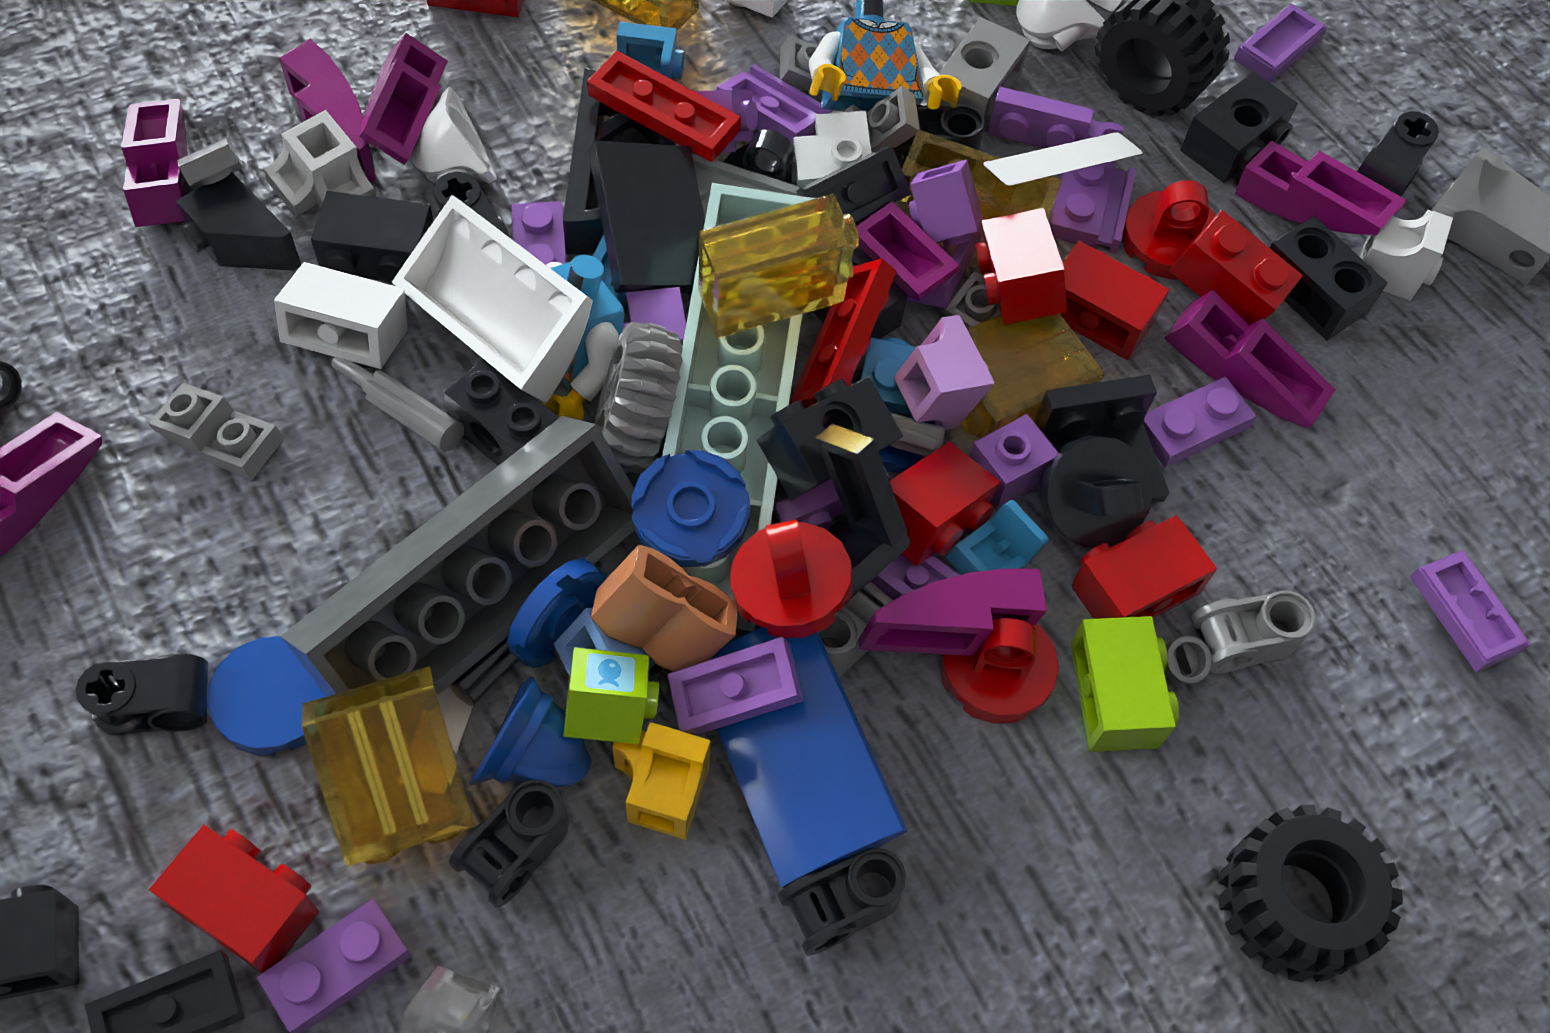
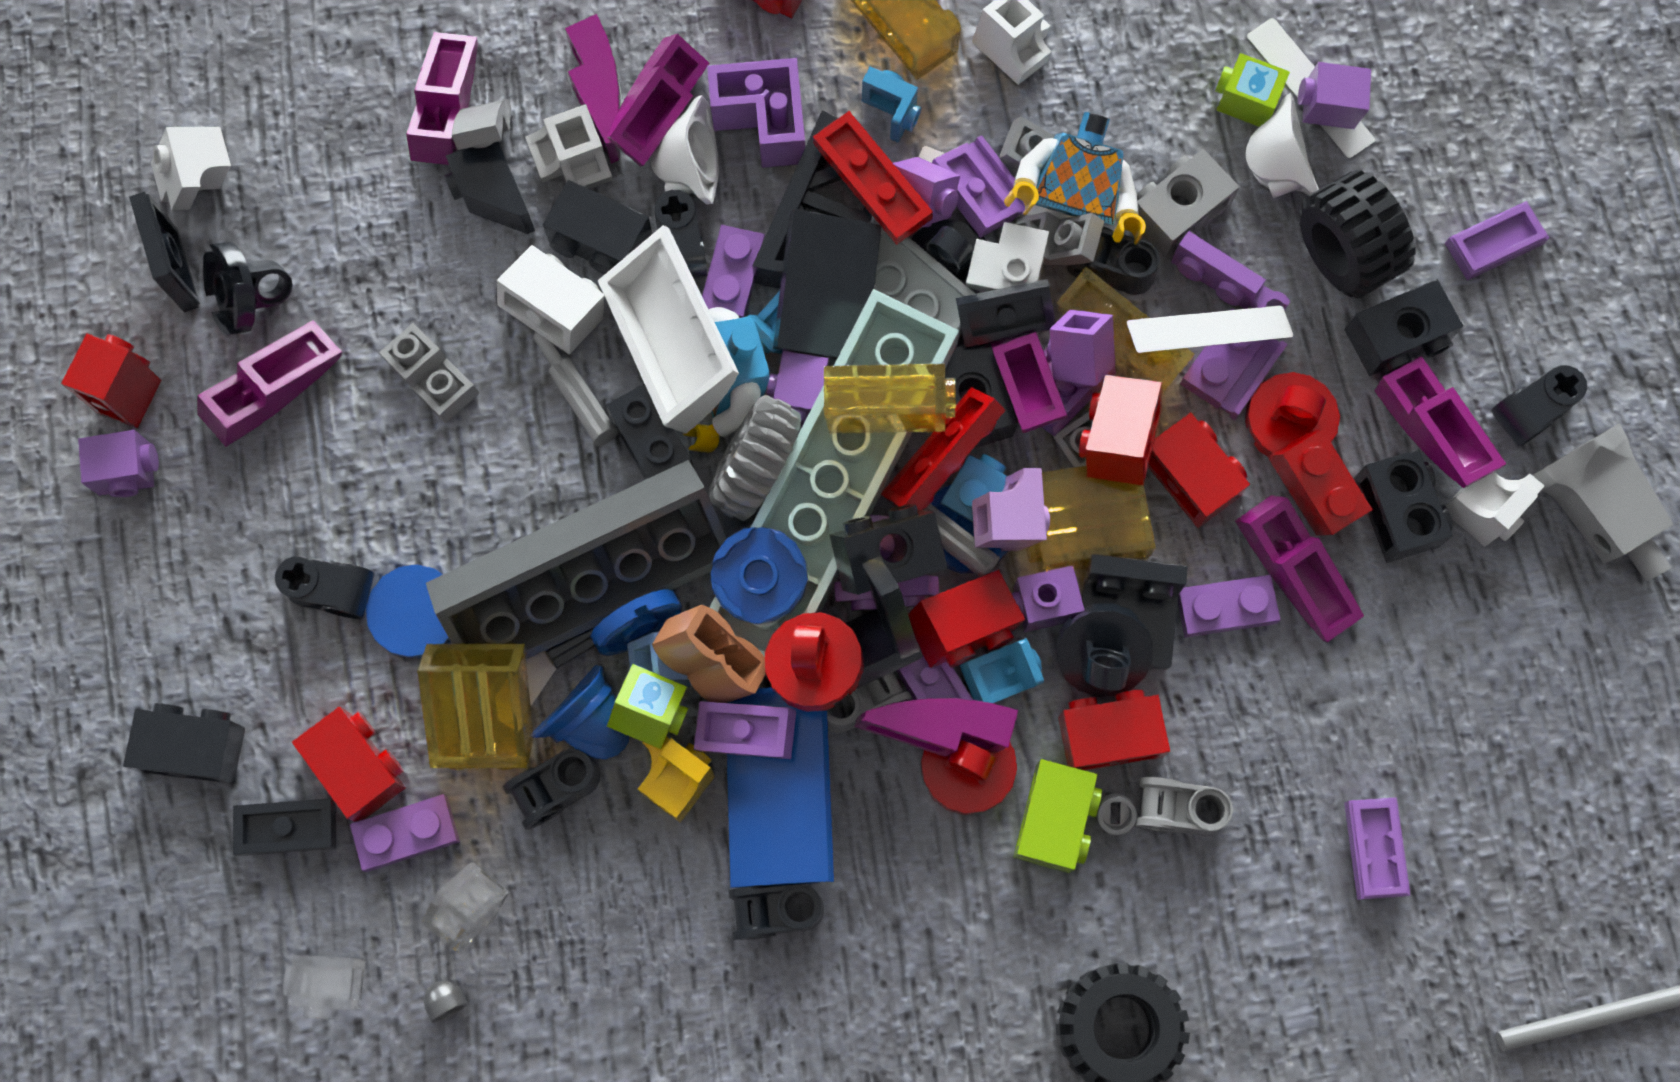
camera: 25 degrees right, 15 degrees up
none -> medium lavender brick [707,58,805,168]

